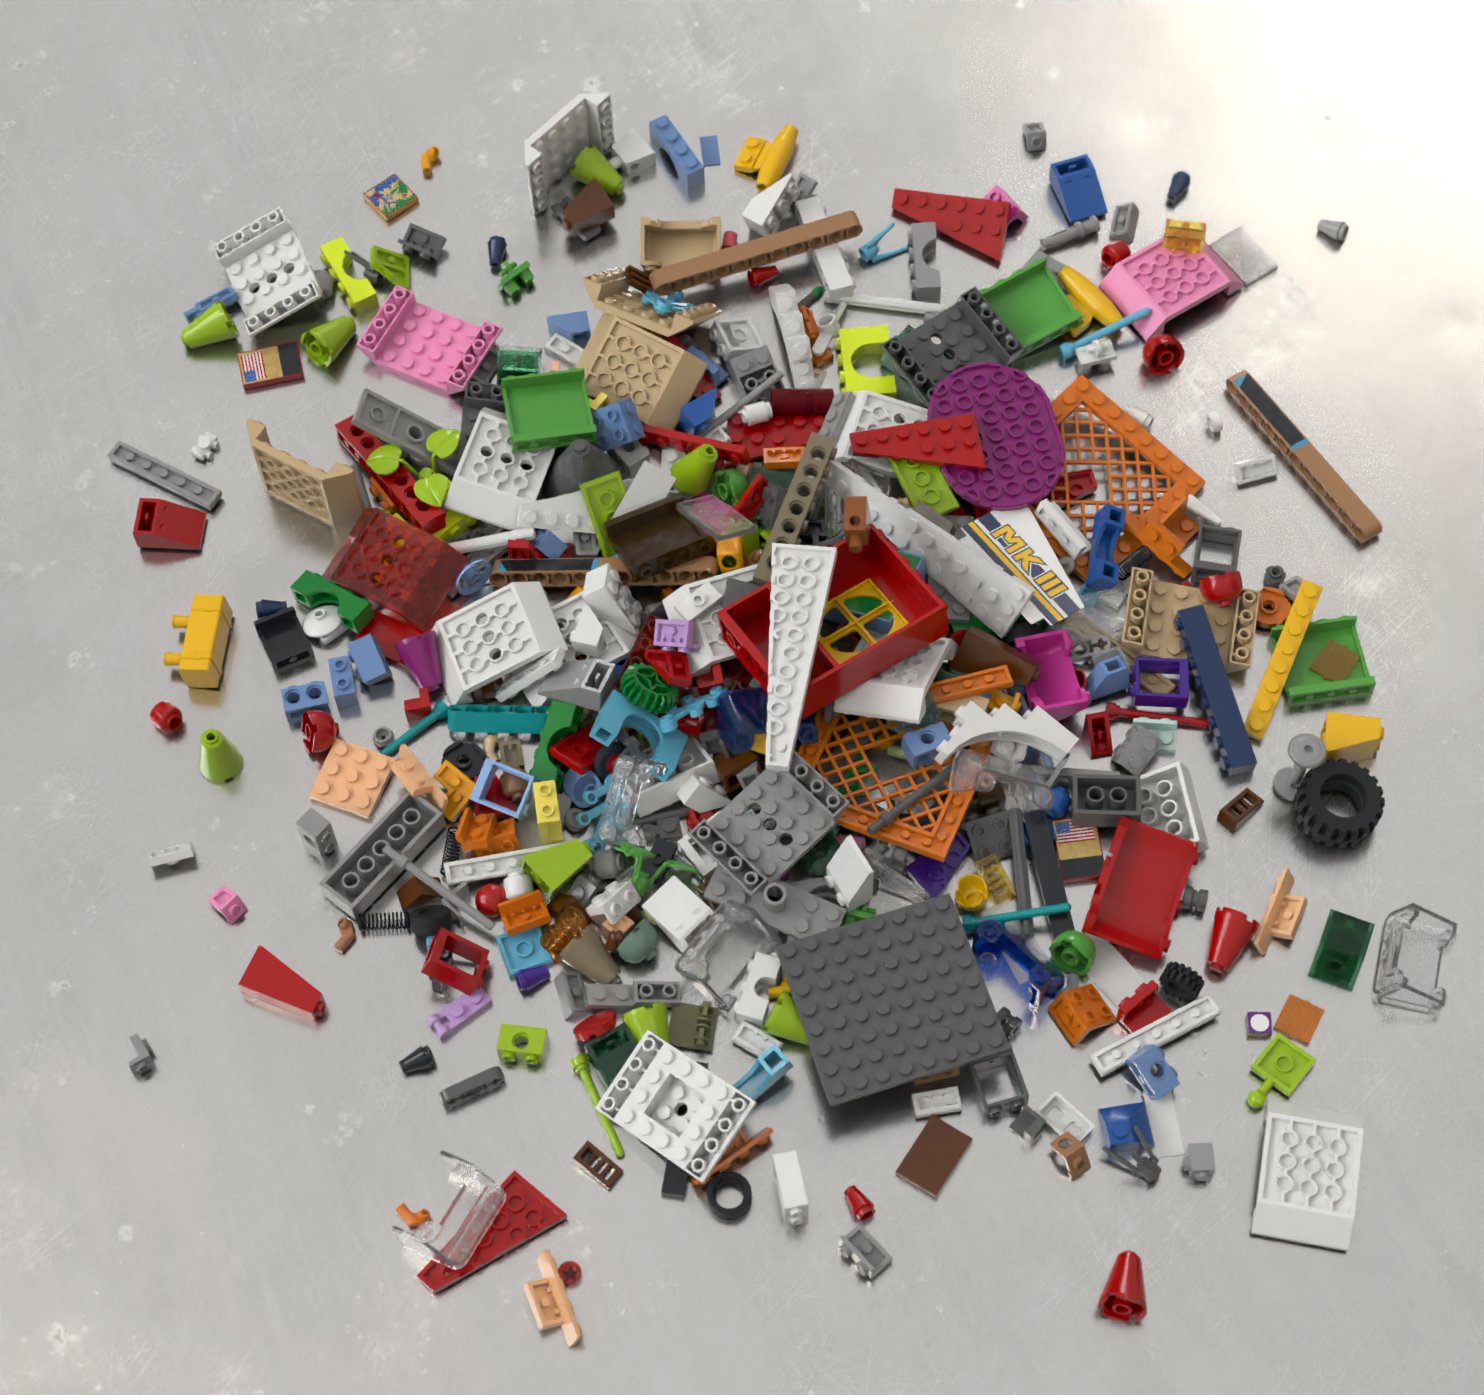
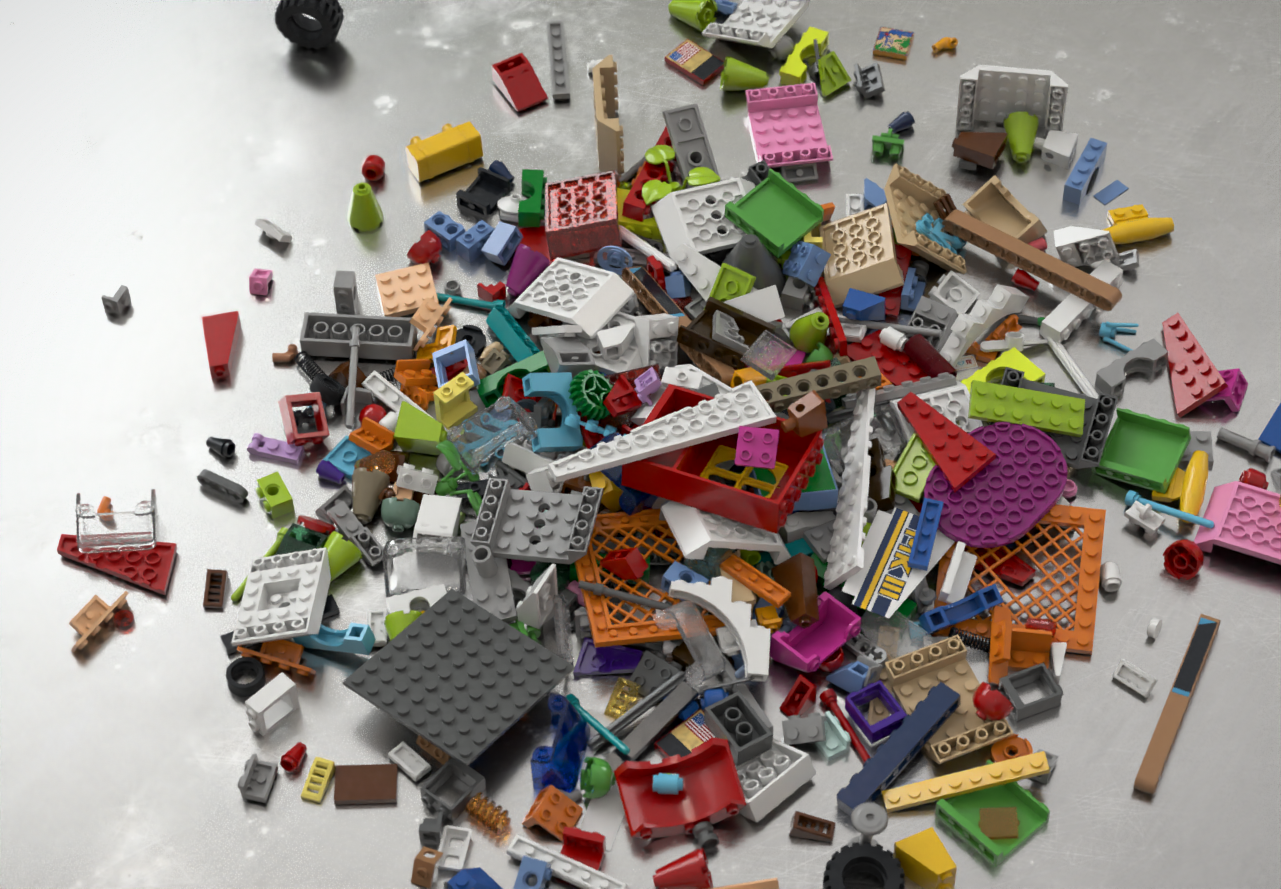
camera: 55 degrees right, 10 degrees down
clear green slope [497,345,542,385] -> none
light grey bracket [567,873,605,909] -> none
olive hinge [669,1001,719,1051] -> none
yellow hair [954,874,989,911] -> none
dark grey wheel [997,1007,1023,1039] -> none
black tyre [1159,961,1205,1002] -> none
dark grey plate [1264,565,1286,585] -> none
none -> light yellow slope [301,757,335,803]
none -> clear orange piece [465,792,511,835]
none -> red slope [599,547,649,580]
none -> medium azure brick [653,773,683,795]
none -> light grey wing [712,310,749,354]
none -> dark pink bracket [735,426,779,469]
none -> blue plate [908,498,944,571]
none -> lime plate [968,380,1085,437]
none -> clear red cone [1025,618,1057,638]

